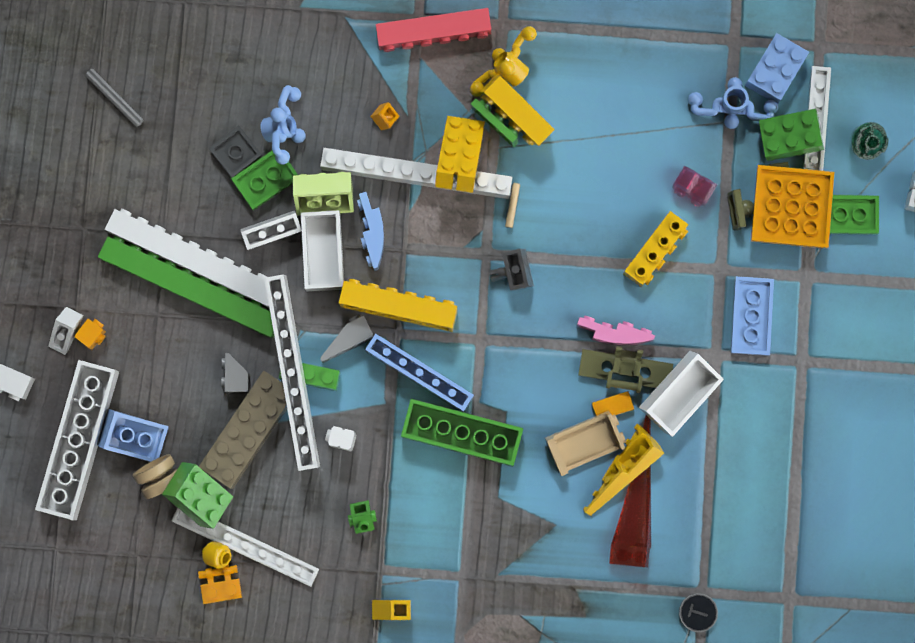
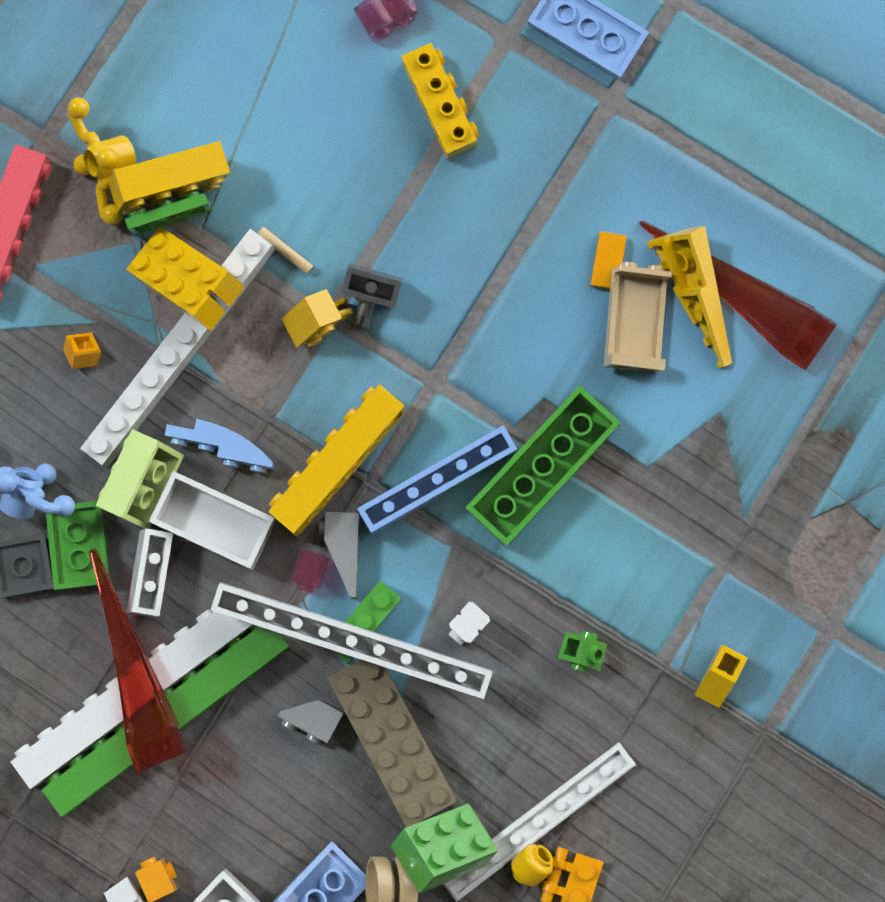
camera: 60 degrees left, 0 degrees up
bright pink slope [577,316,655,345] -> none
olive piece [578,346,674,393] -> none
white piece [639,351,724,437] -> none
none -> clear red plate [90,548,187,773]
none -> yellow brick [282,289,353,348]
none -> clear pink brick [292,549,329,593]

